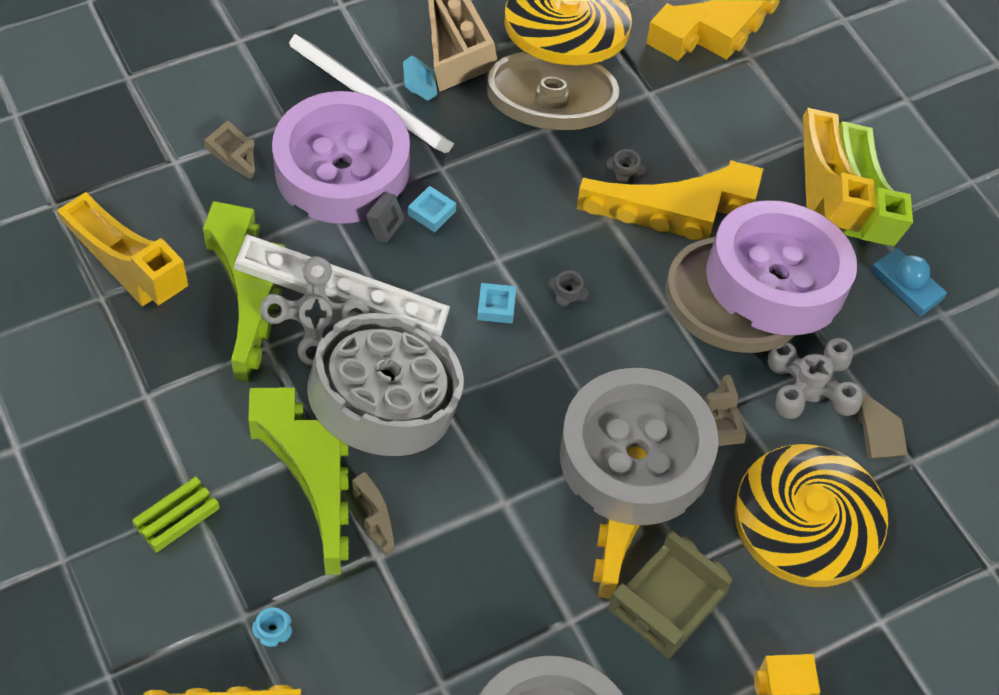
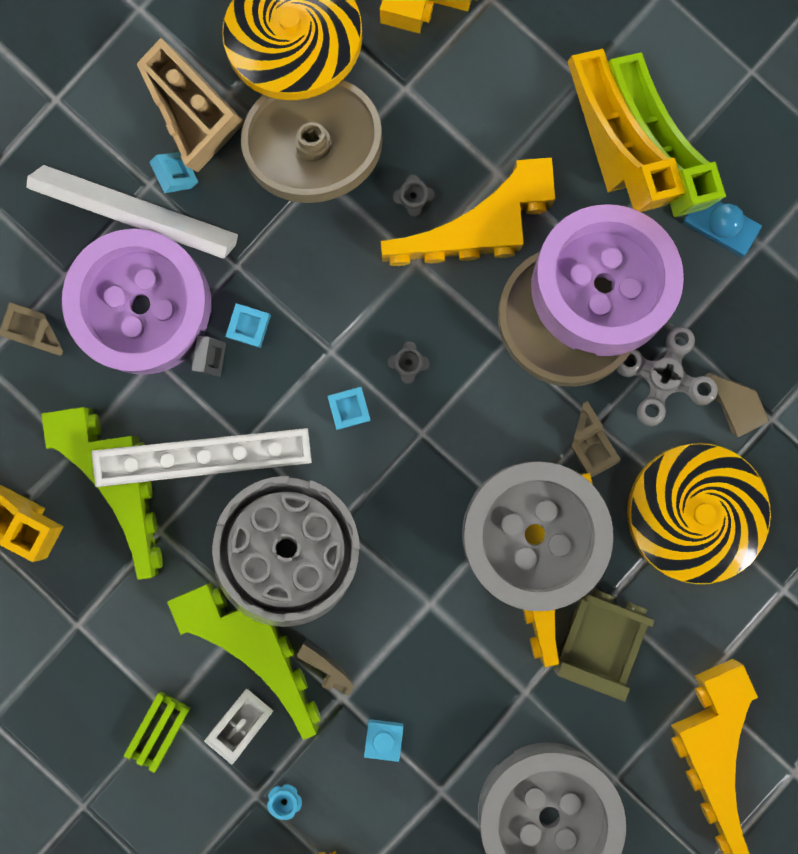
camera: 15 degrees left, 30 degrees up
light grey gear [259,256,370,366] -> none
none -> white slope [204,689,273,765]
none -> medium azure plate [364,719,403,762]

